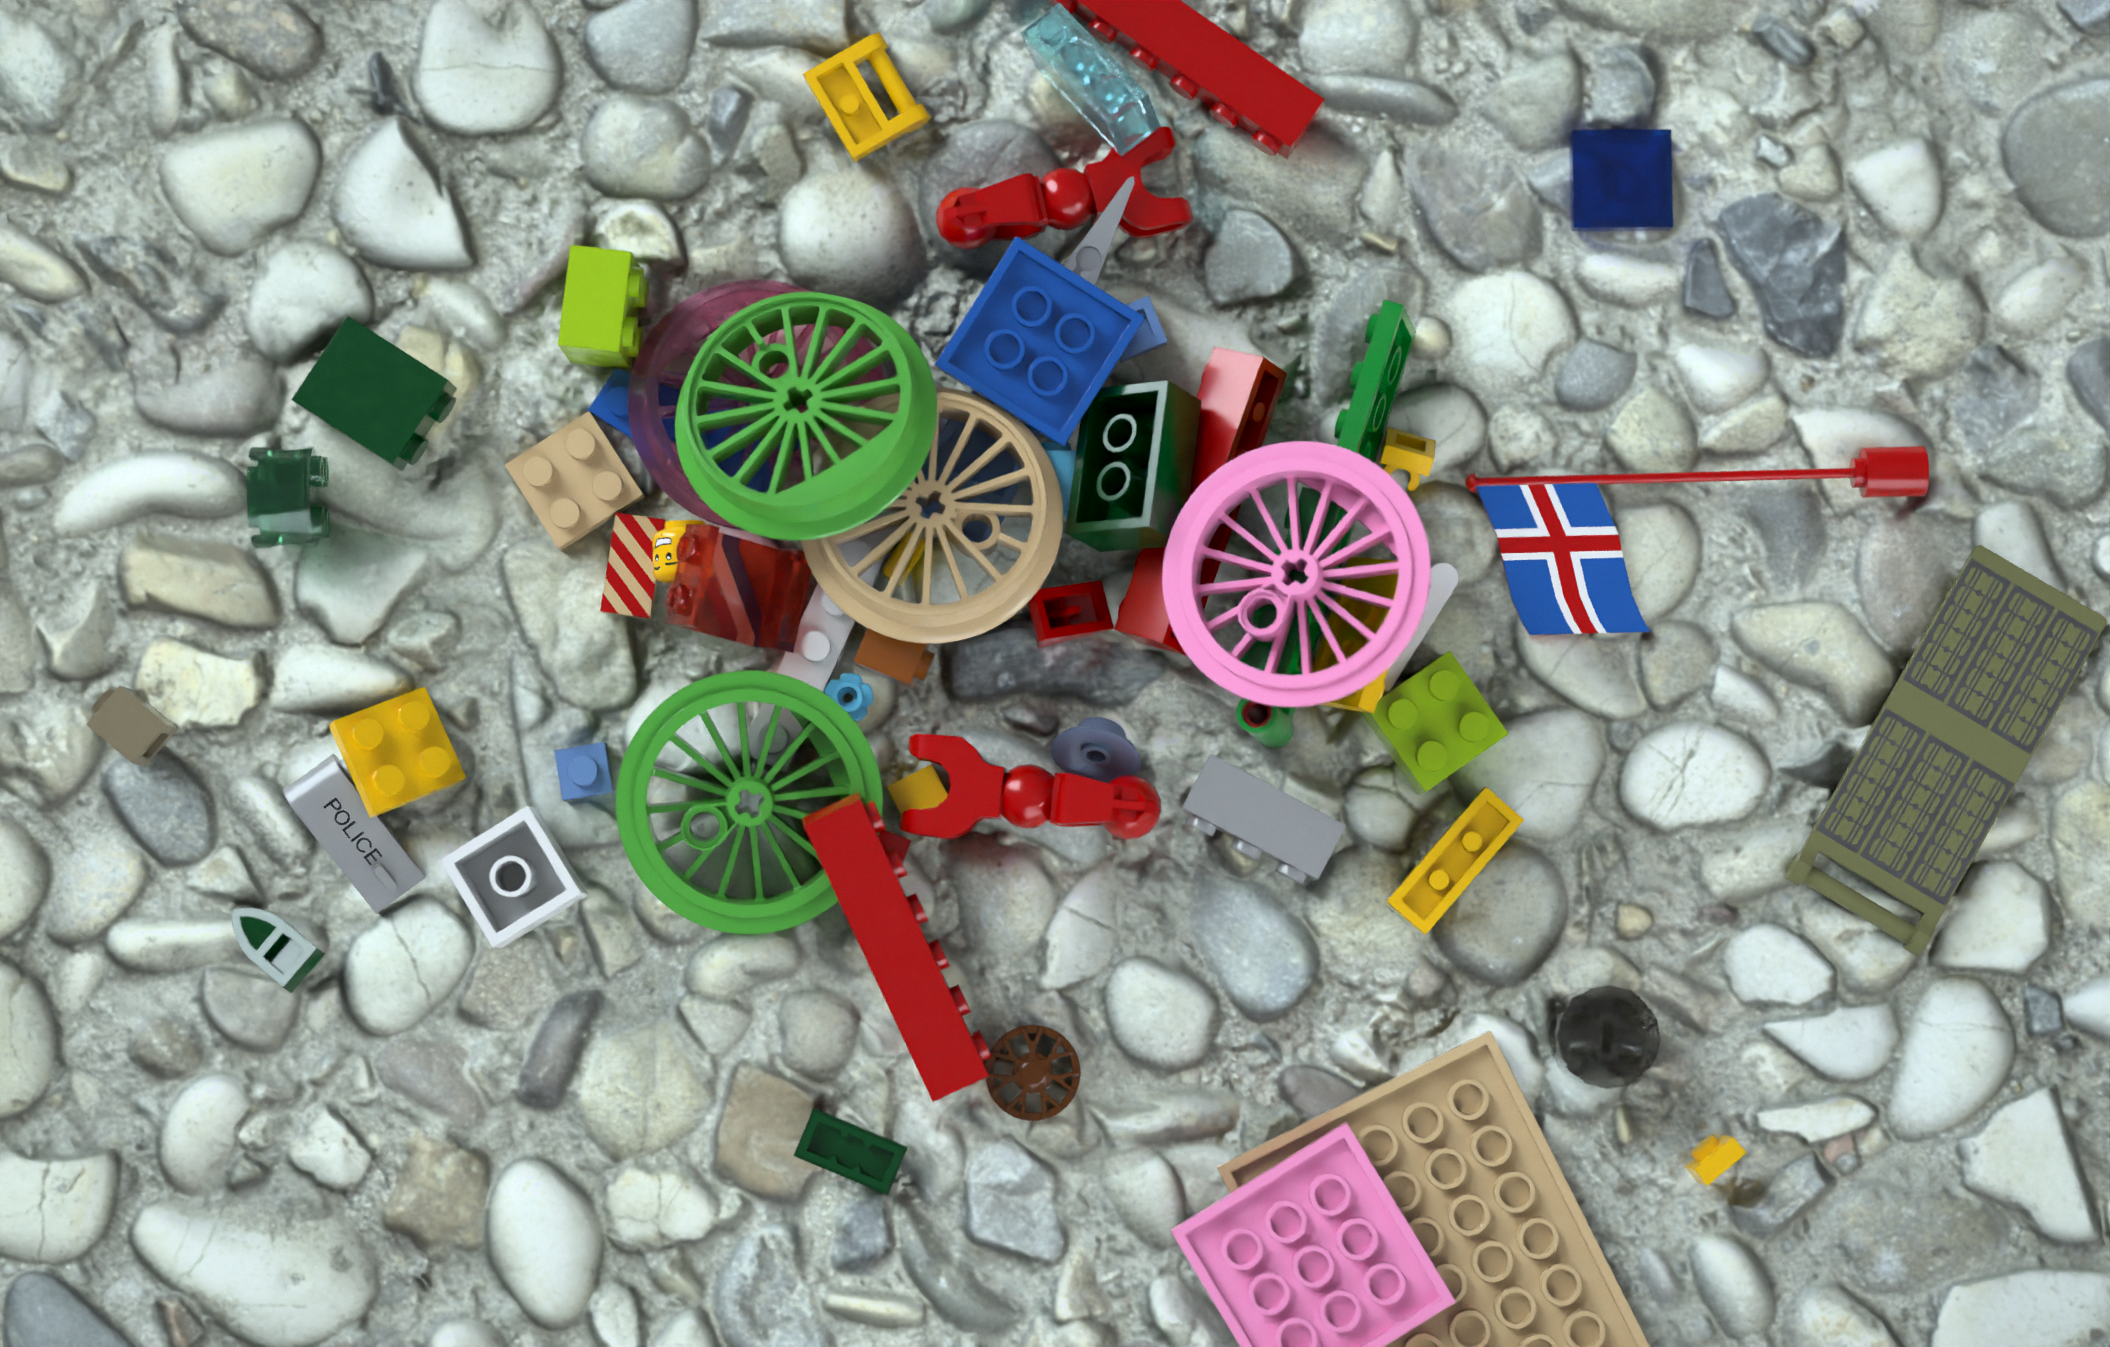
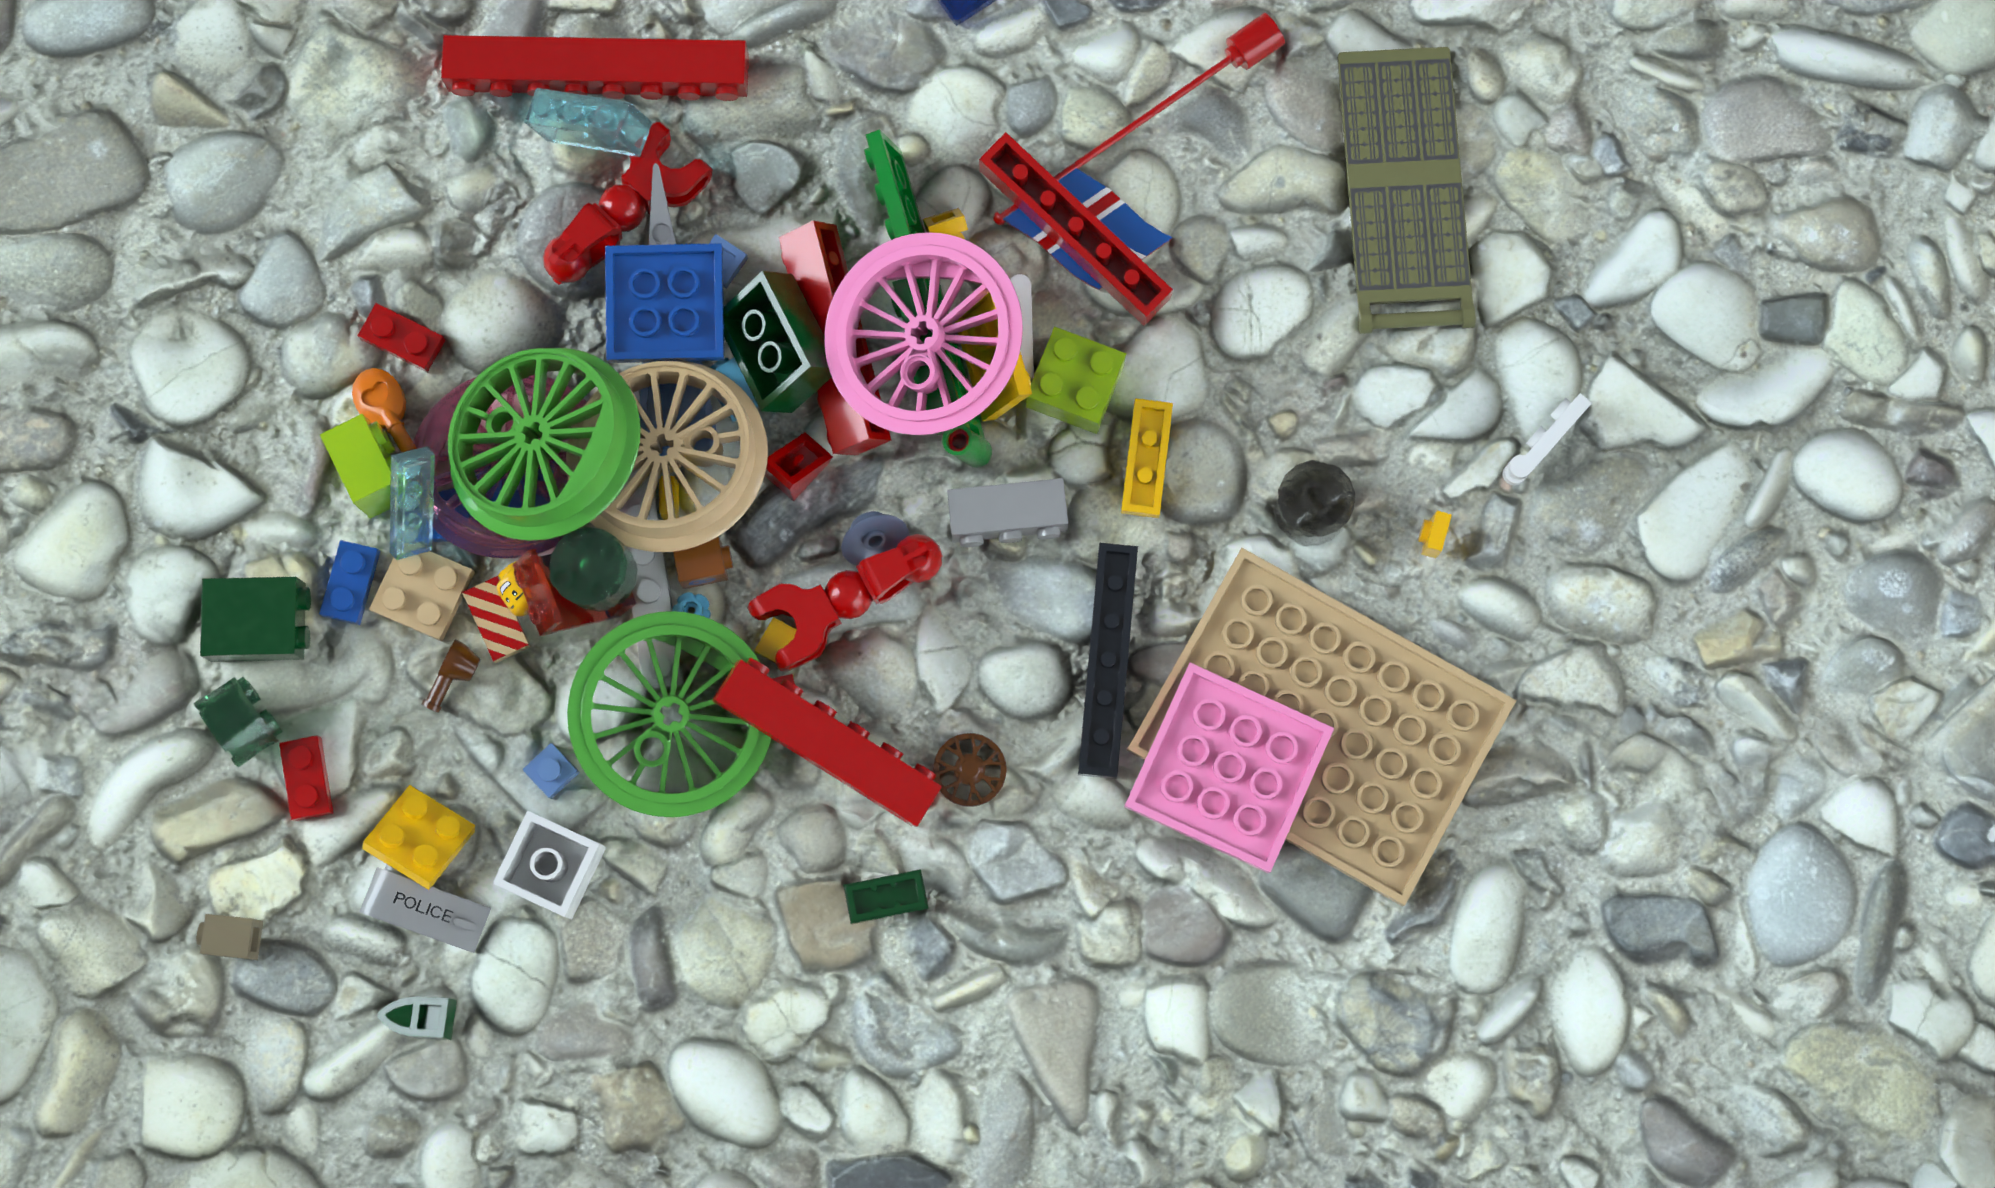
camera: 30 degrees left, 5 degrees down
yellow plate [803,32,931,163] -> none
none -> red plate [279,735,334,821]
none -> blue plate [319,540,381,625]
none -> orange piece [352,368,418,458]
none -> red plate [357,303,446,373]
none -> clear light blue plate [389,446,435,560]
none -> reddish brown bar [421,639,481,713]
none -> clear green brick [549,527,638,612]
none -> red brick [979,132,1173,326]
none -> black plate [1078,543,1138,779]
none -> white plate [1503,393,1592,486]

